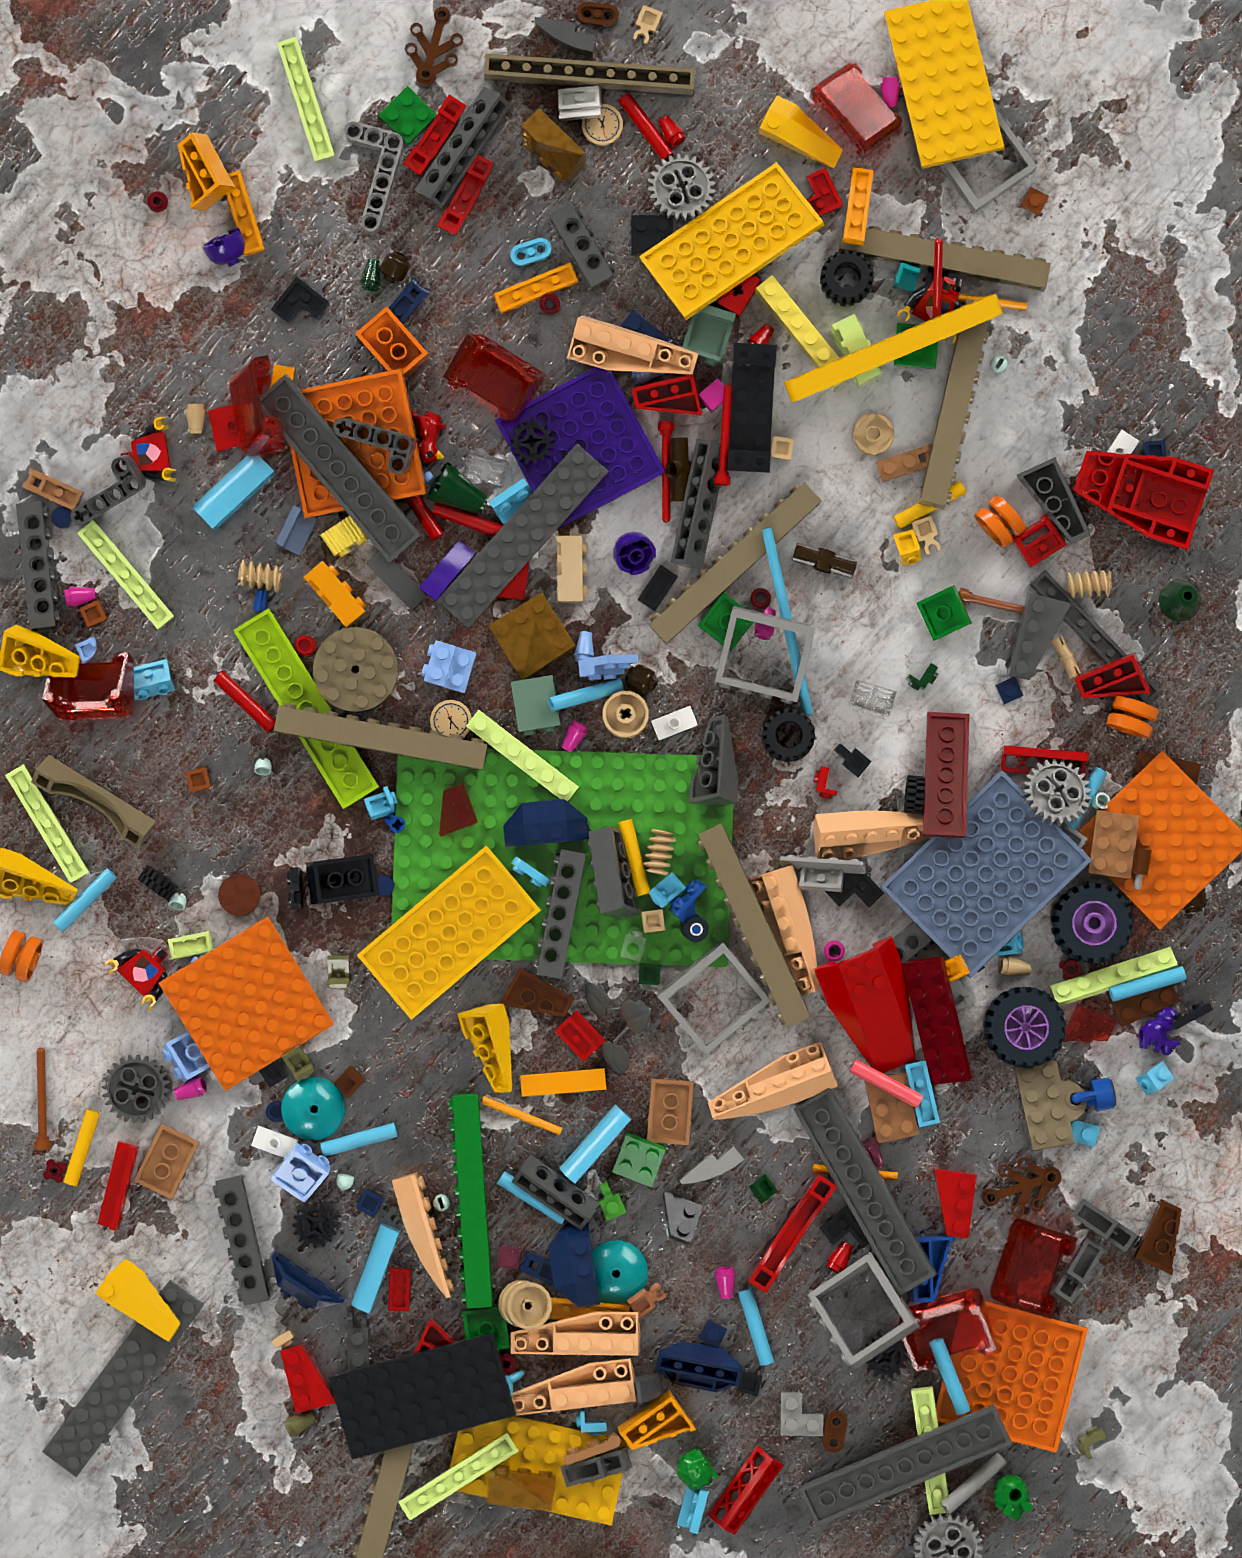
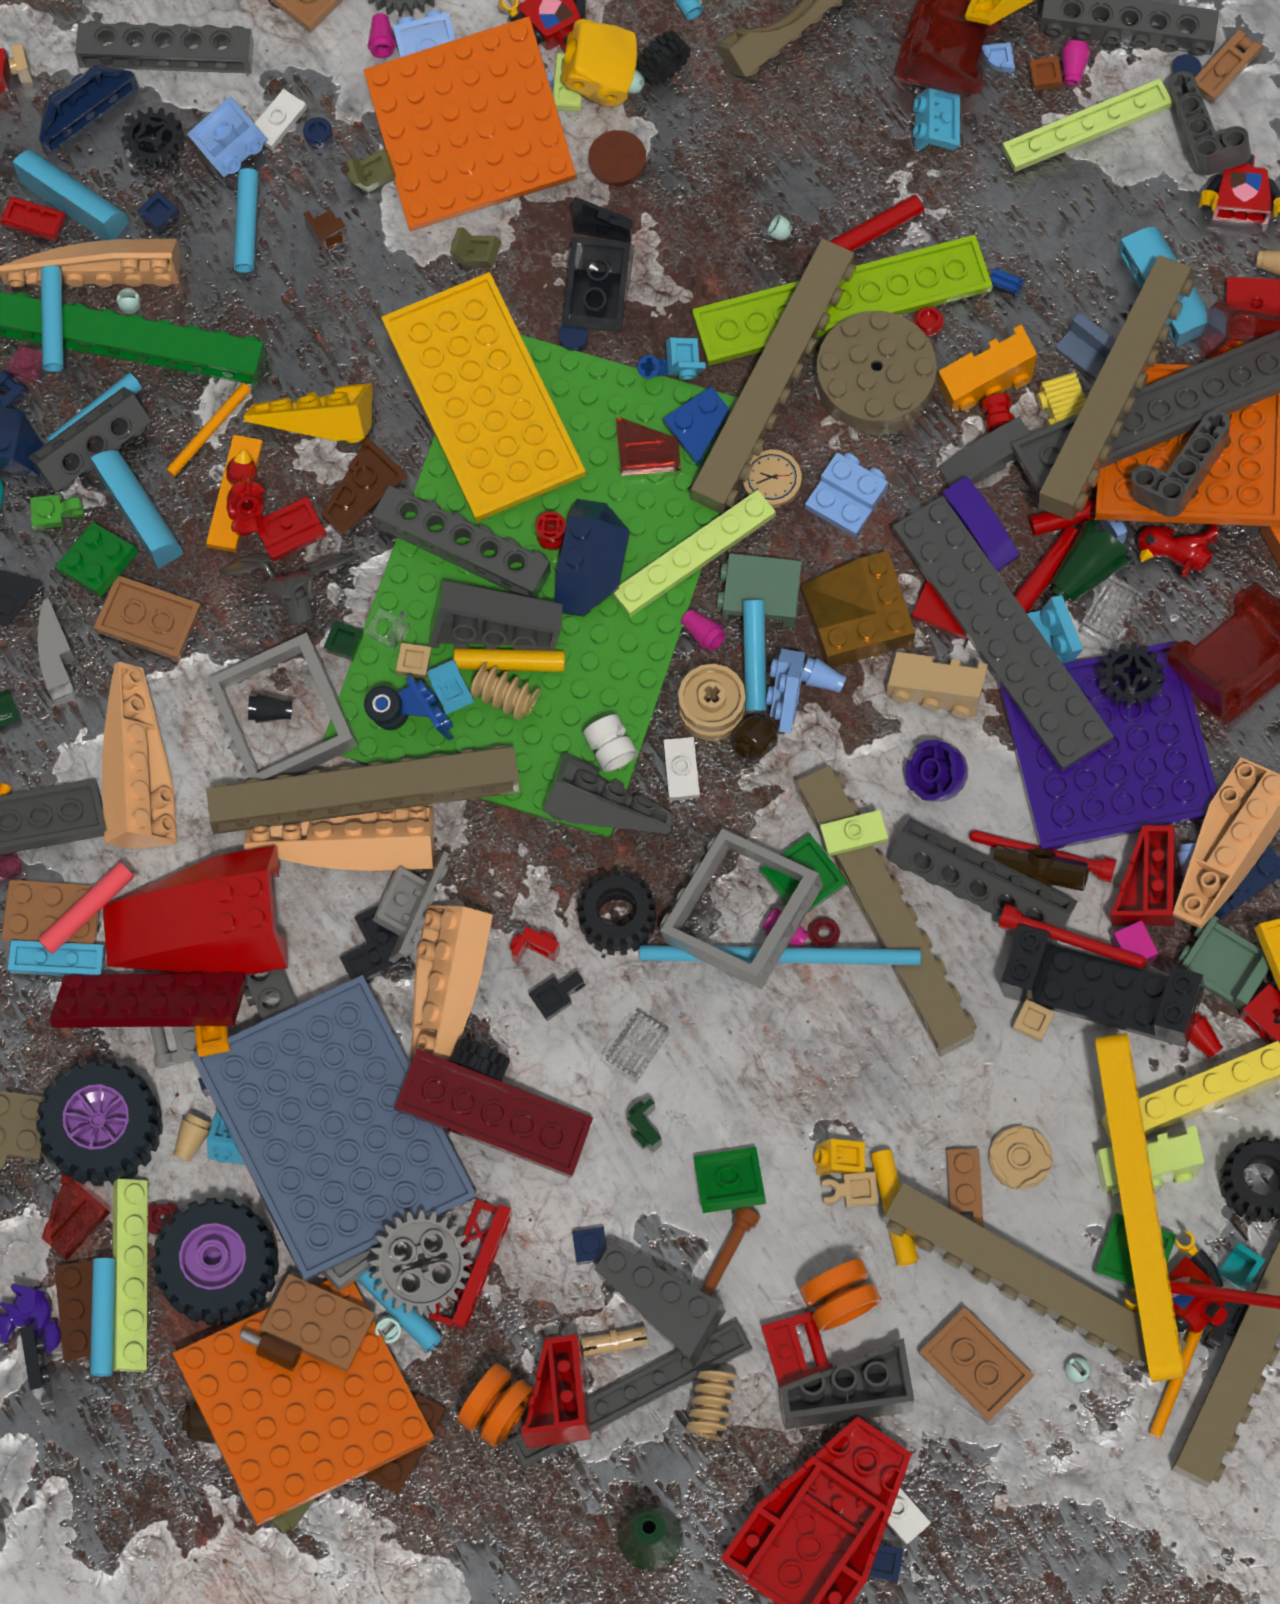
camera: 105 degrees right, 15 degrees down
dark orange plate [186,767,212,793] -> none
tan piece [238,560,284,593] -> none
black plate [259,1059,288,1088] -> none
teal dish [281,1077,345,1140] -> none
light aqua hinge [337,1174,354,1190] -> none
medium azure plate [511,856,550,888] -> none
black plate [637,565,678,612] -> none
dark brown piece [792,543,857,579] -> none
dark pink cone [824,940,845,962] -> none
none -> medium azure piece [41,265,64,372]
none -> red animal [226,450,265,537]
none -> black cone [248,693,292,724]
none -> red wheel [536,512,566,551]
none -> yellow piece [562,19,637,107]
none -> white wheel [583,714,638,772]
none -> blue wing [663,386,729,466]
none -> yellowish green plate [820,810,889,857]
none -> medium nougat plate [919,1307,1034,1423]
none -> red wheel [981,394,1015,433]
none -> dark tan brick [1039,255,1195,521]

